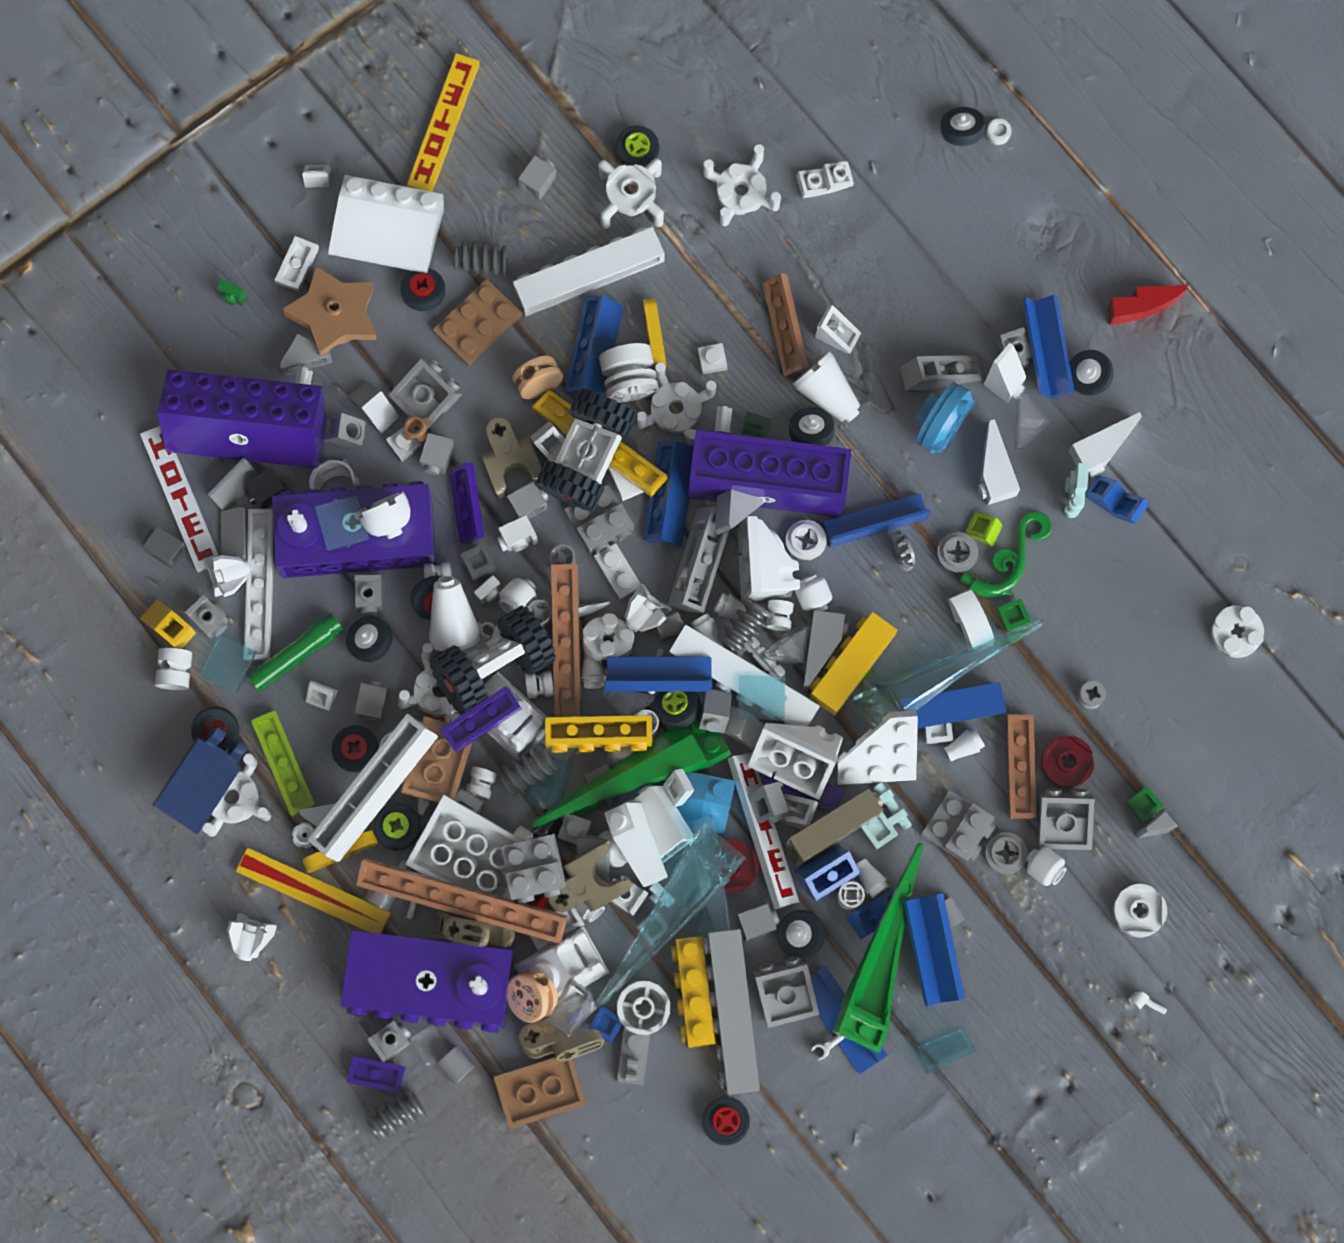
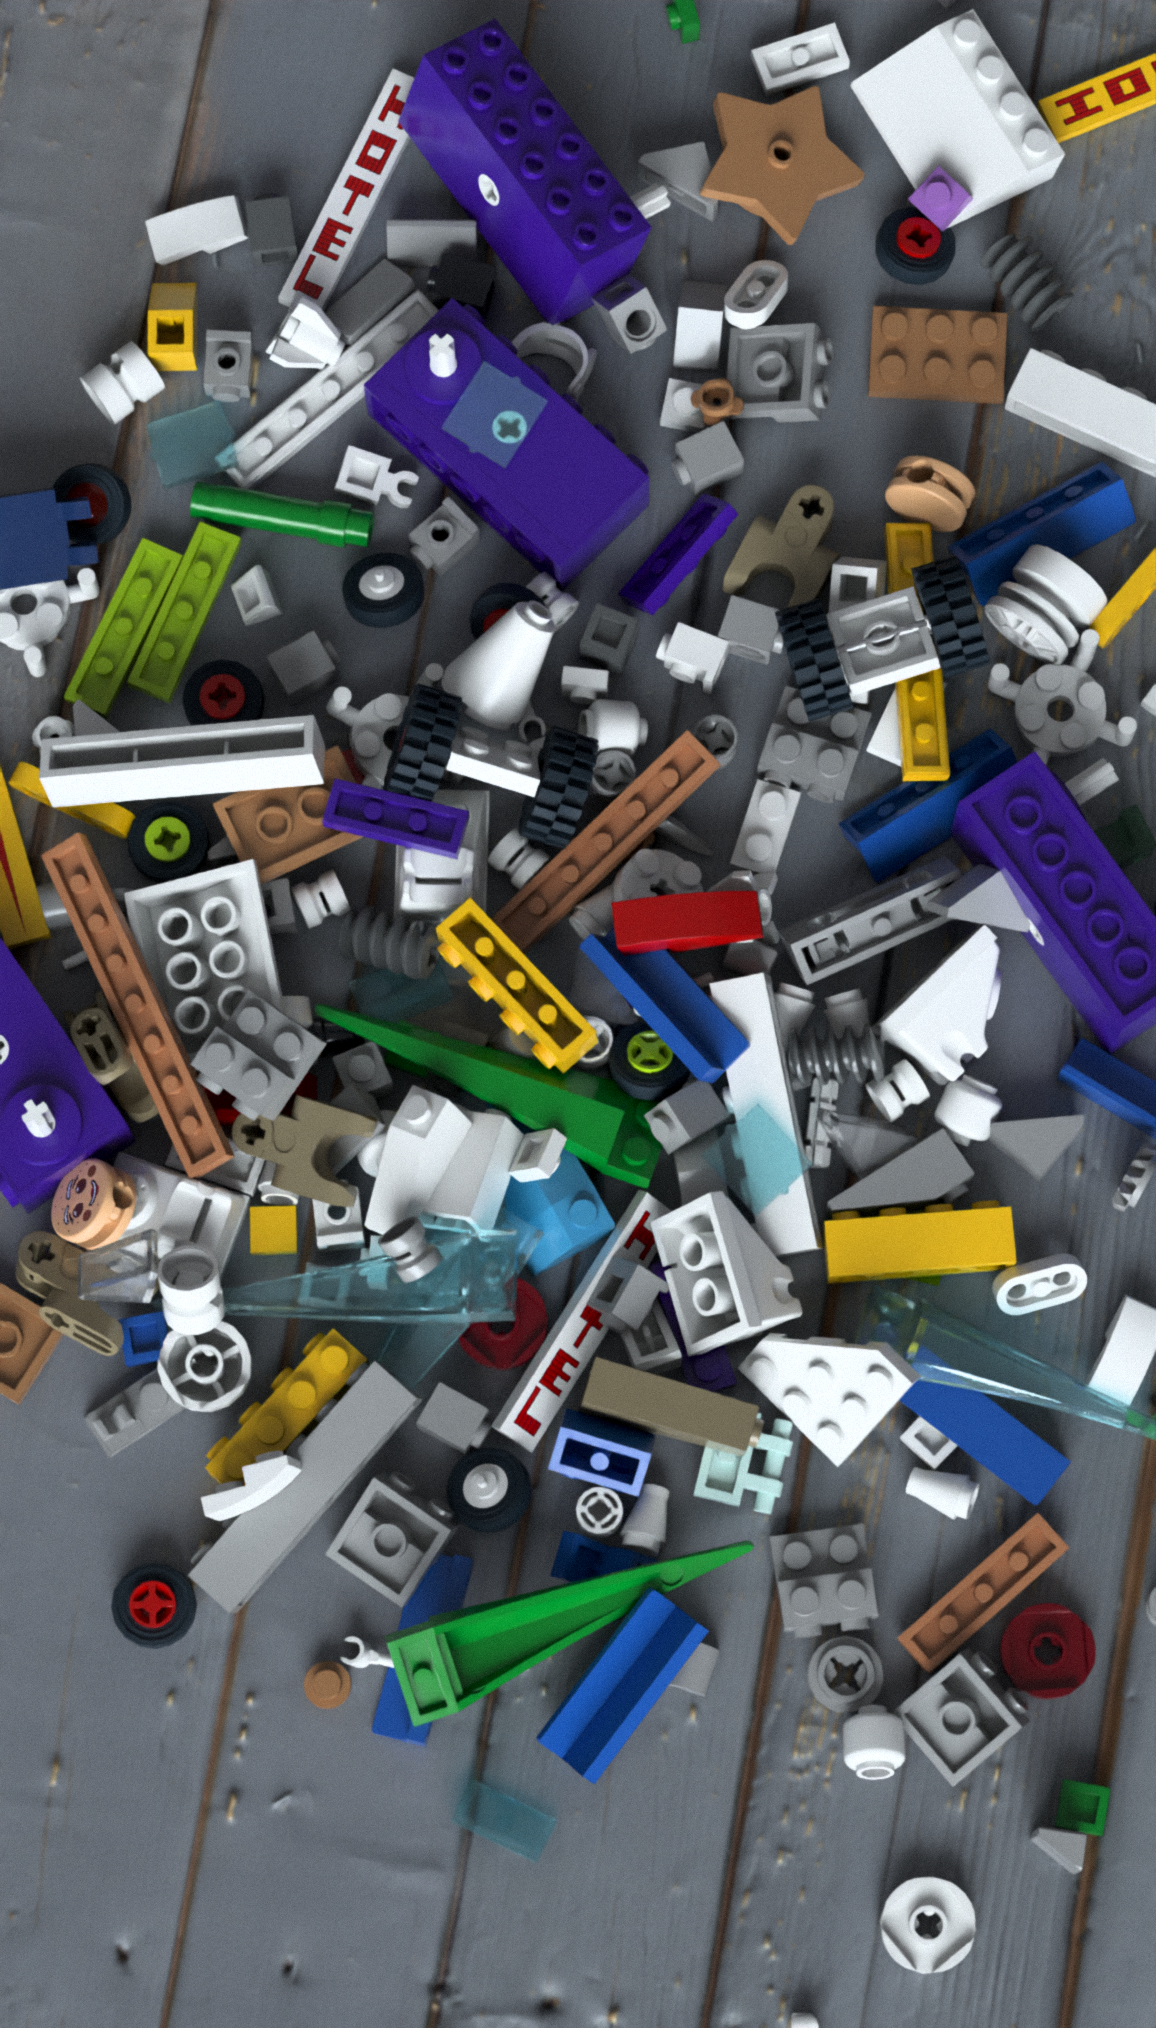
camera: 55 degrees right, 0 degrees up
white cylinder [356,492,411,539] -> none
white gear [786,520,827,561] -> none
none -> lime plate [127,521,242,704]
none -> white slope [145,195,249,266]
none -> white wheel [157,1245,225,1335]
none -> white slope [201,1451,302,1521]
none -> yellow tile [250,1205,298,1255]
none -> medium nougat plate [304,1661,351,1709]
none -> white plate [333,445,419,508]
none -> light grey wheel [378,1217,443,1283]
none -> red slope [611,891,764,956]
none -> white plate [724,260,788,329]
none -> medium lavender plate [908,166,974,232]
none -> light grey slope [988,1114,1085,1182]
none -> white plate [992,1253,1087,1315]

